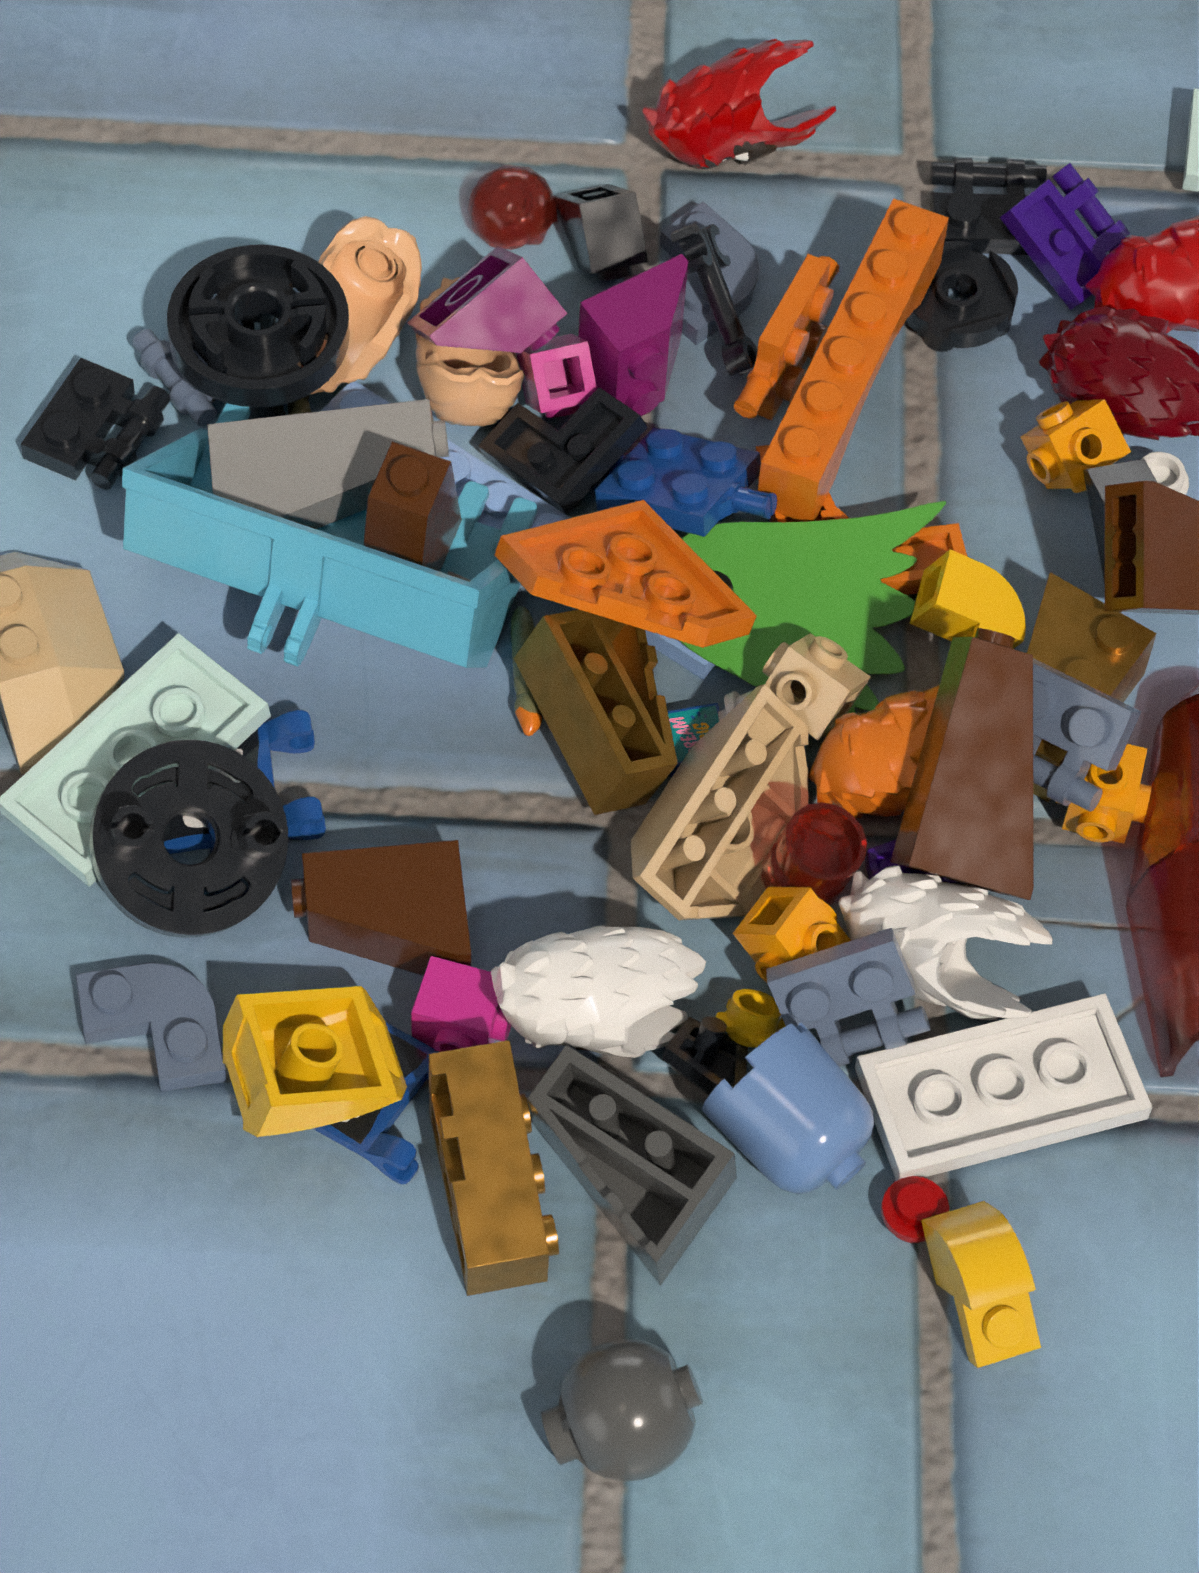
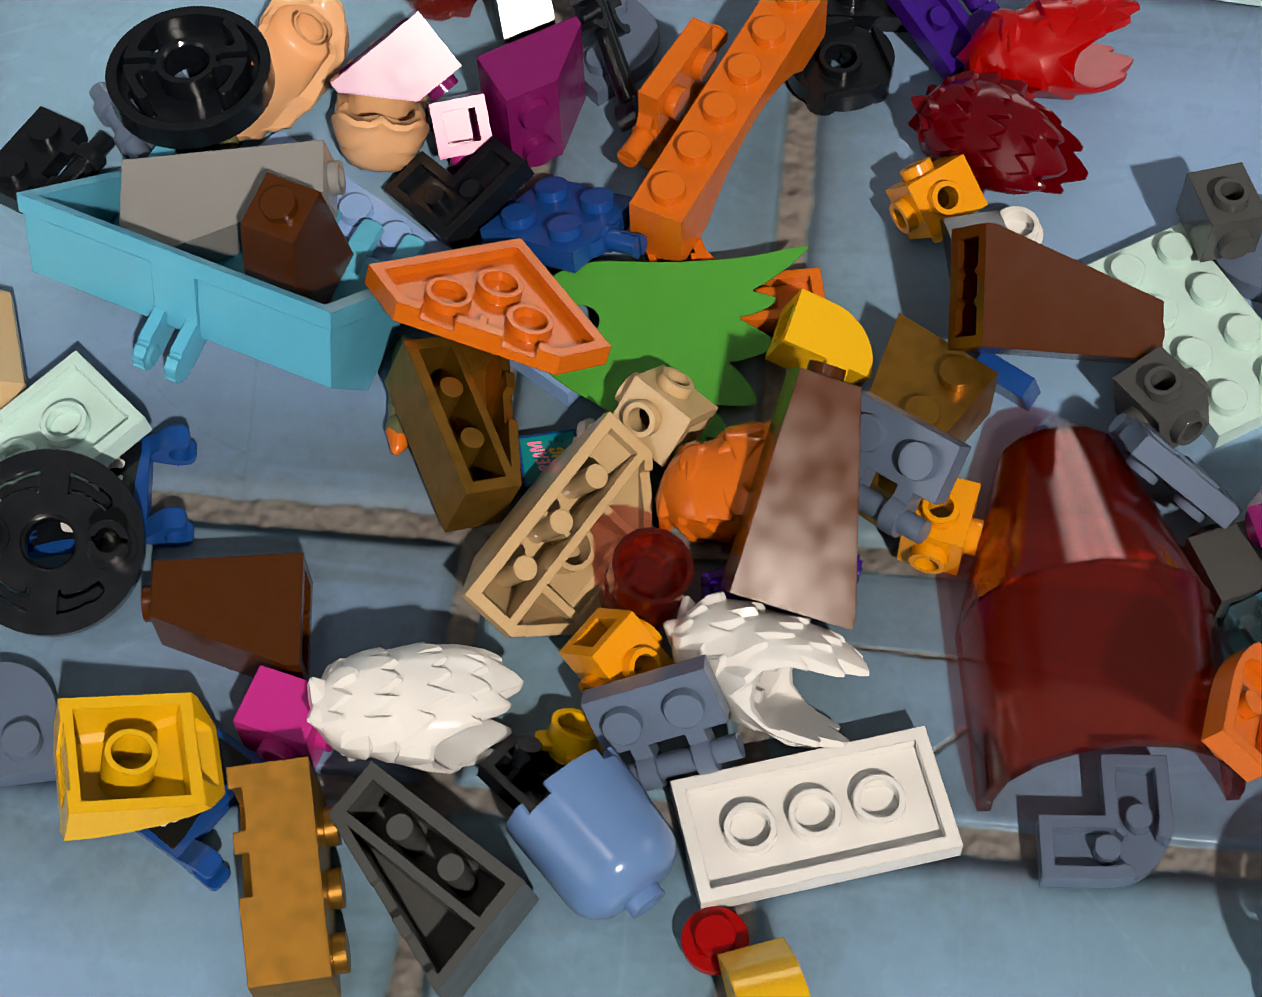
camera: 10 degrees right, 0 degrees up
none -> blue tile [977,353,1041,411]

